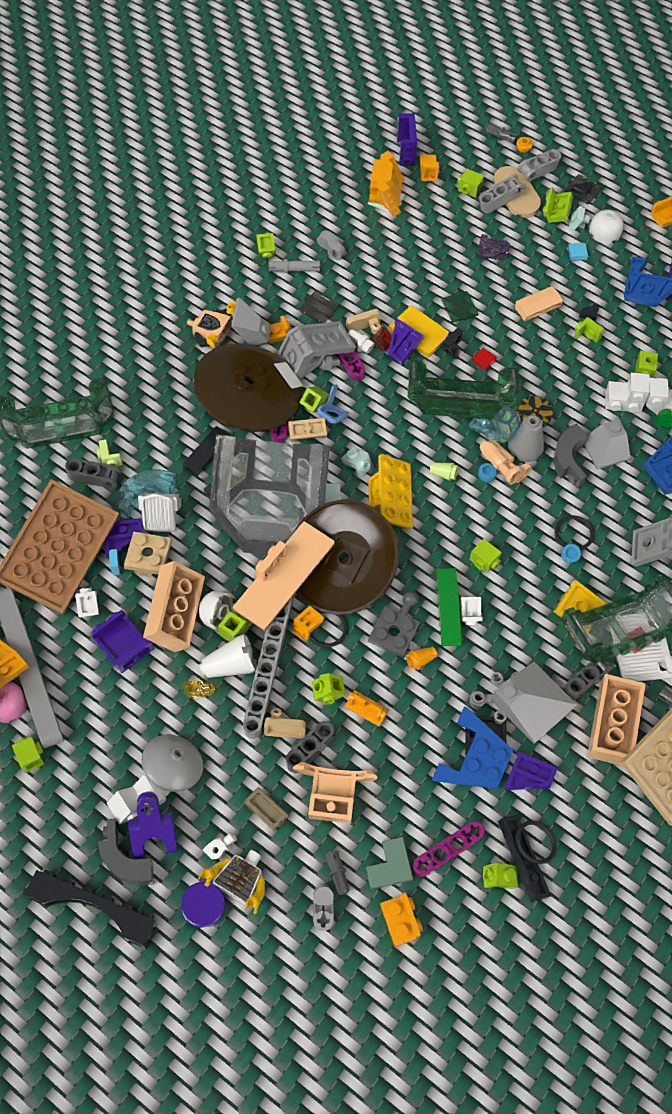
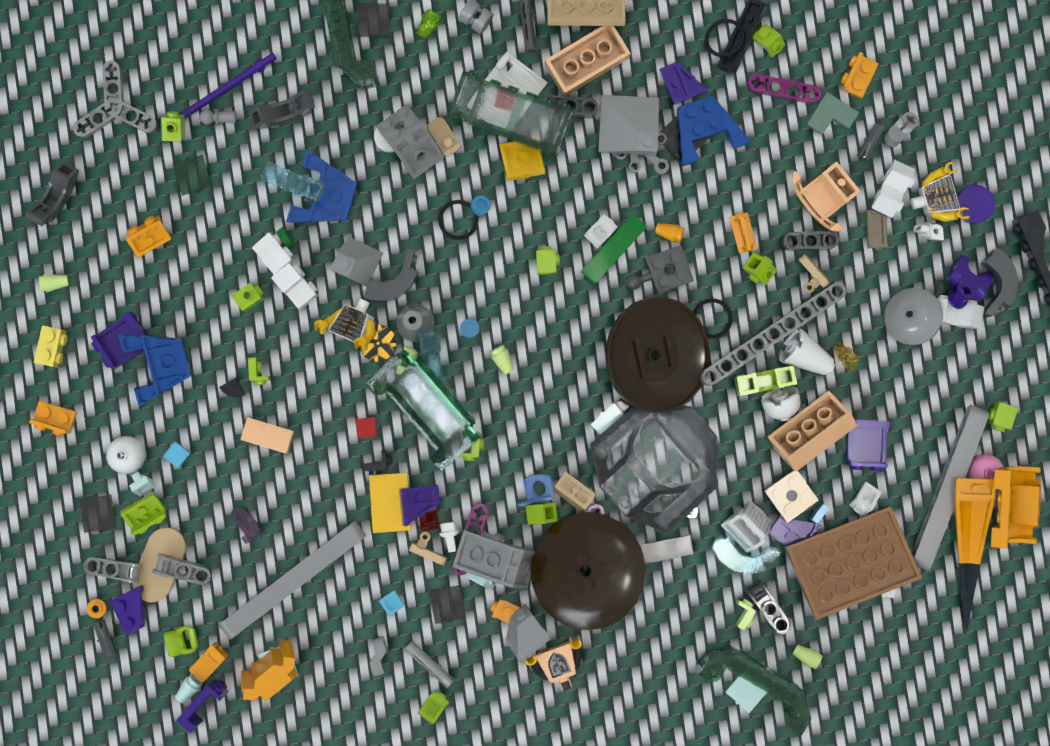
camera: 135 degrees left, 25 degrees up
light nougat bracket [233,522,334,630] -> none
white sticker [274,362,303,388] -> none
light orange bracket [292,606,324,641] -> none
light aqua bracket [341,447,373,477] -> none
yellow bracket [368,454,413,529] -> none
clear green piece [441,291,479,323] -> none
lime brick [457,169,484,198] -> none
light nougat piece [480,440,532,485] -> none
black tile [570,182,593,198] -> none
none -> dark purple wing [110,585,145,635]
none -> lime piece [163,626,199,657]
none -> light aqua cone [175,674,202,703]
none -> light grey beam [219,521,366,640]
none -> torso [314,298,376,351]
none -> medium azure tile [379,589,405,616]
none -> tan piece [428,117,461,157]
none -> lime bracket [460,434,484,461]
none -> yellowish green cone [793,644,823,669]
none -> white brick [871,159,916,218]

